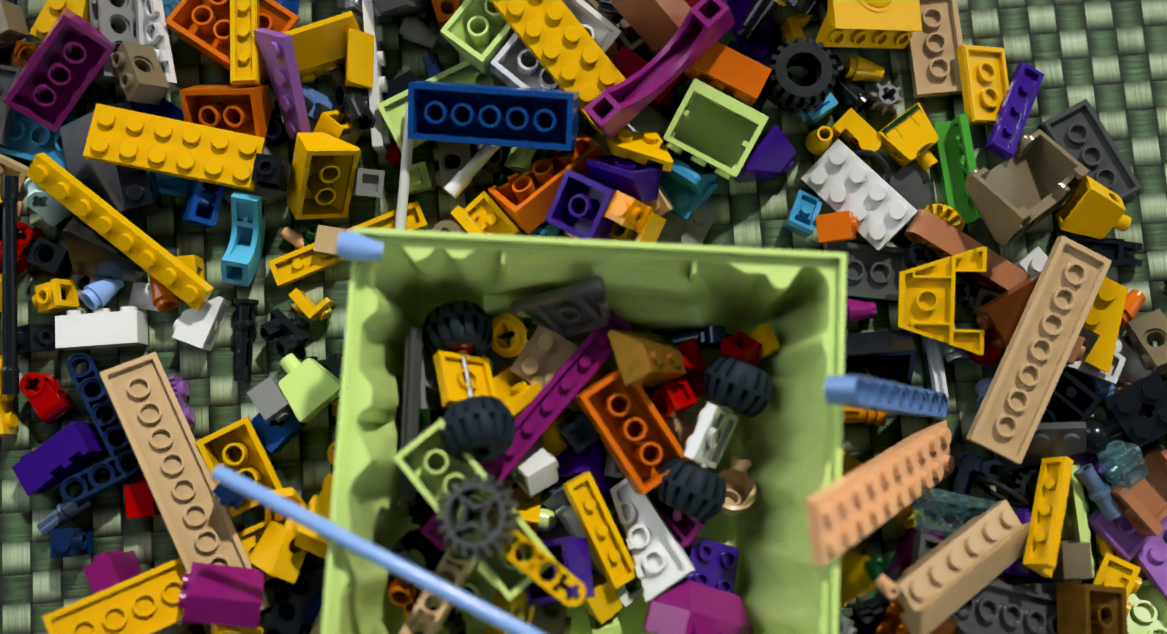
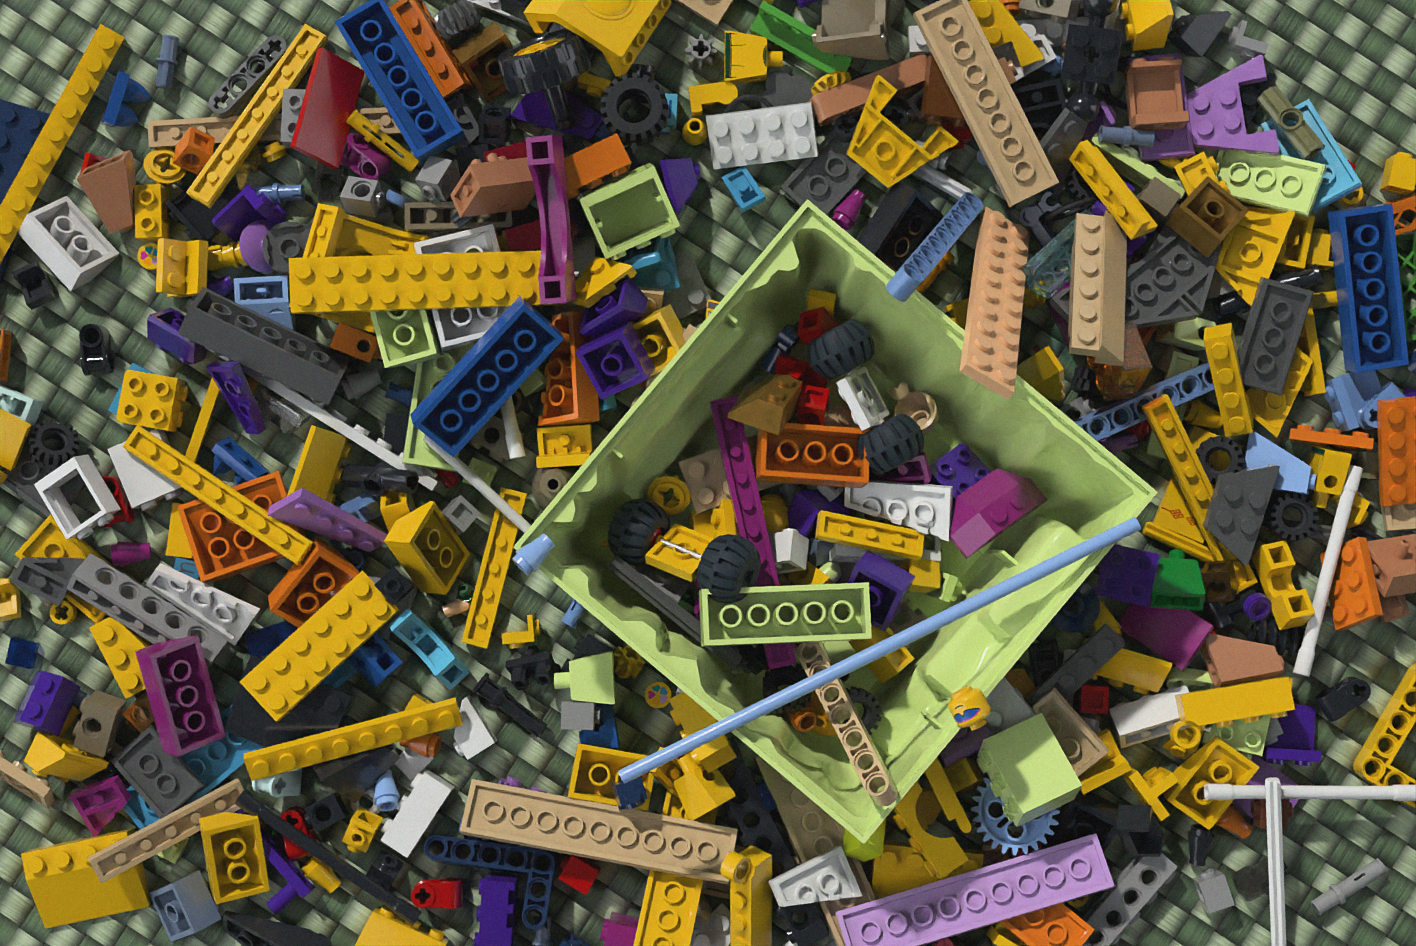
camera: 50 degrees left, 5 degrees up
dark tan brick [111,41,170,105] -> none
magenta brick [177,562,264,628] -> none
tan tile [313,225,347,256] -> none
yellow slope [345,28,375,89] -> none
dark grey gear [435,474,521,561] -> none
yellow beam [486,519,586,607] -> none
dark grey wing [509,276,611,337] -> none
black brick [555,411,600,454] -> none
light orange brick [604,190,653,234] -> none
orange brick [815,210,860,244] -> none
black cone [832,76,871,114] -> none
yellow cone [843,55,885,82] -> none
arm [864,554,900,599] -> none
clear light blue brick [1096,440,1149,489] -> none

